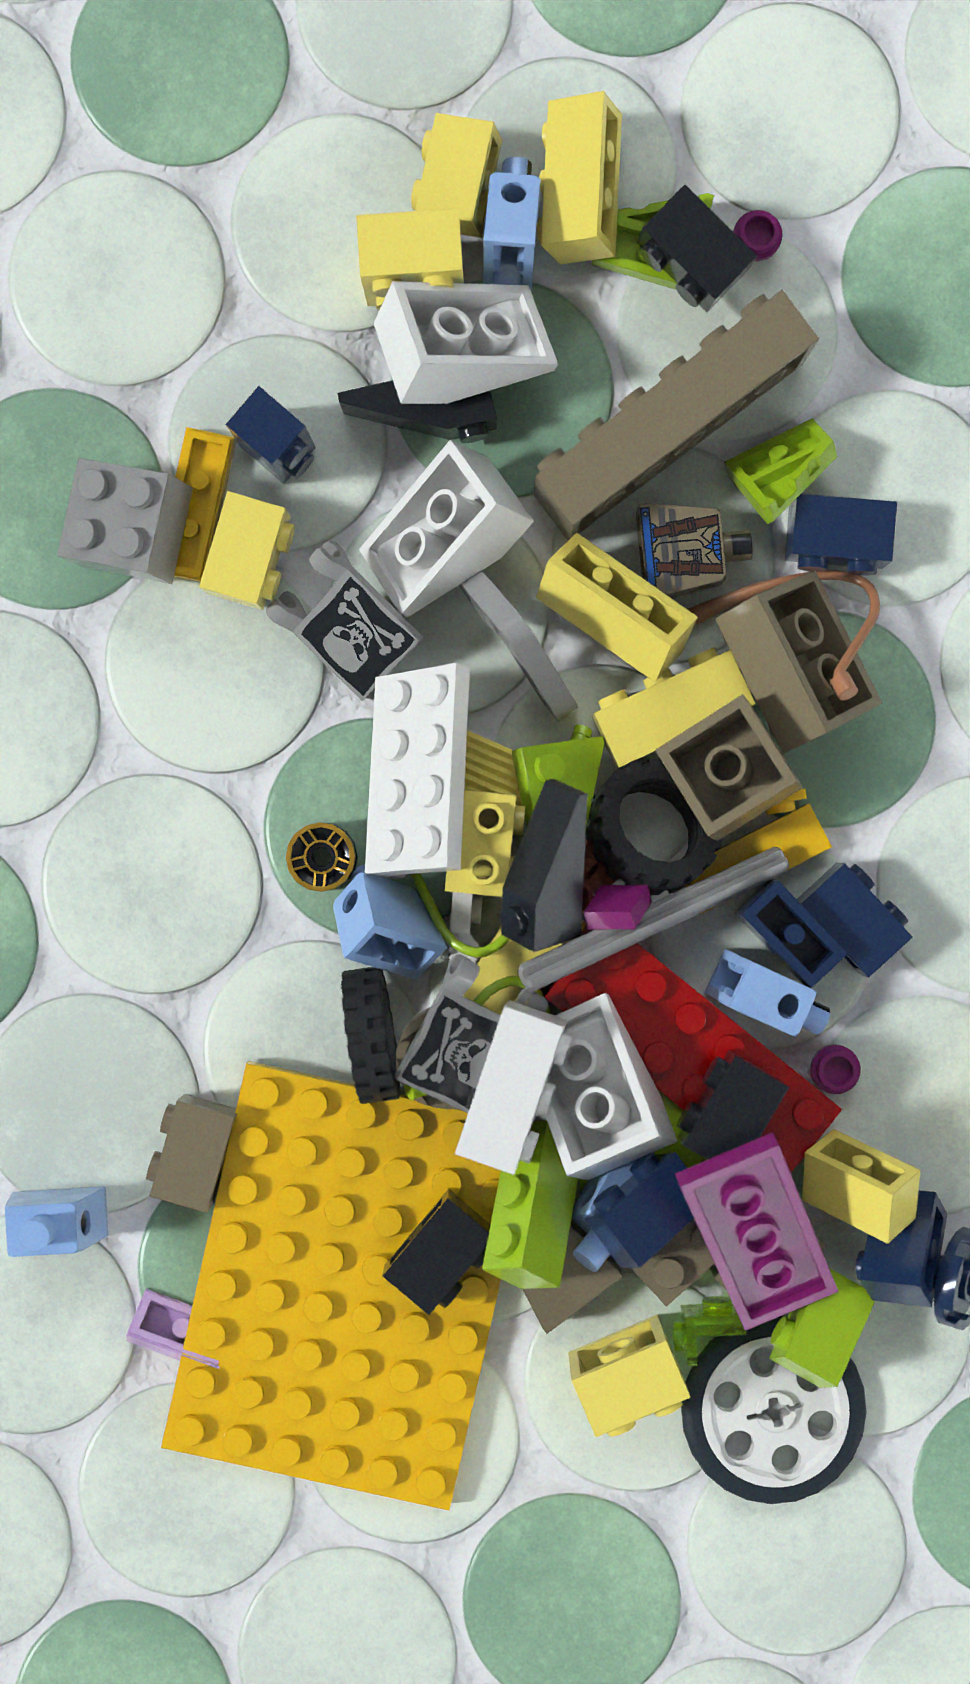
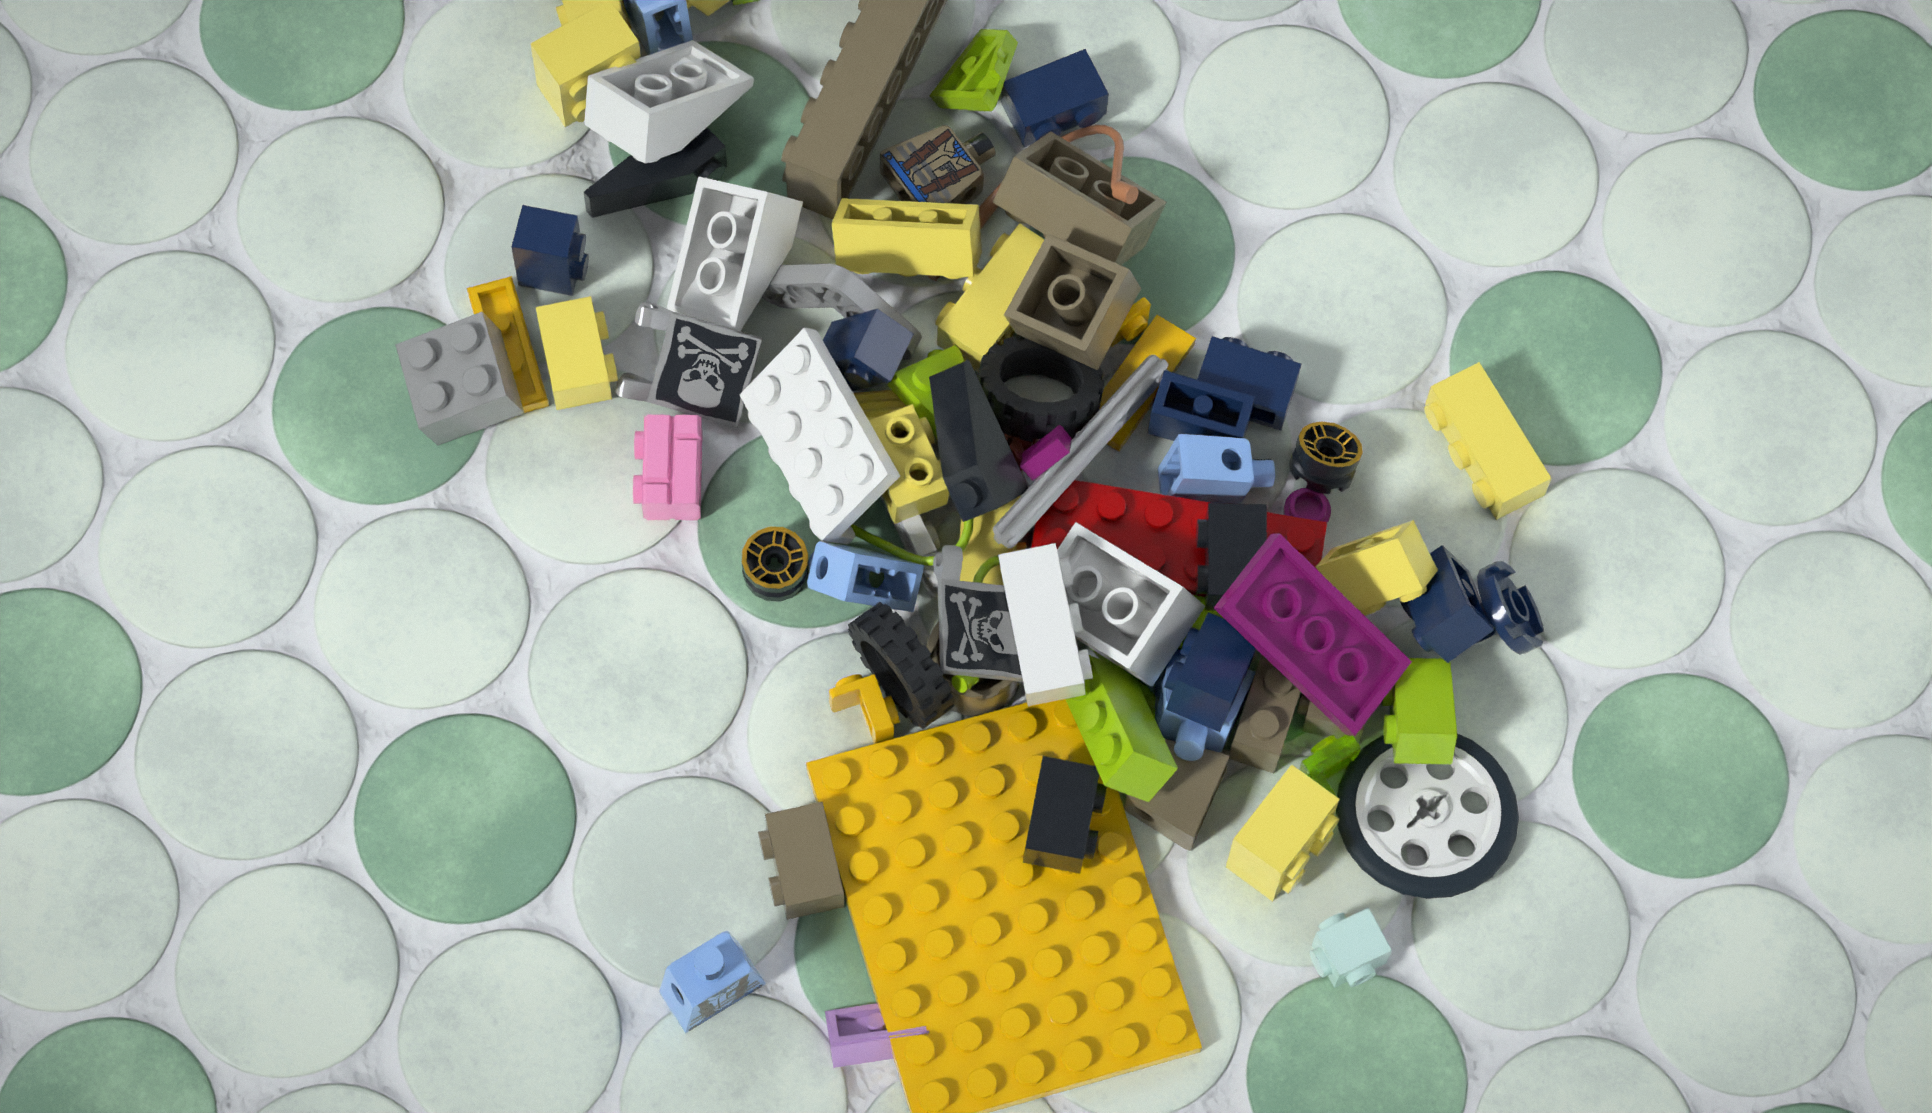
camera: 30 degrees left, 20 degrees down
none -> bright pink brick [633,414,703,521]
none -> dark blue brick [823,309,914,392]
none -> yellow bracket [829,674,900,744]
none -> black wheel [1289,421,1363,494]
none -> light aqua brick [1310,907,1392,988]

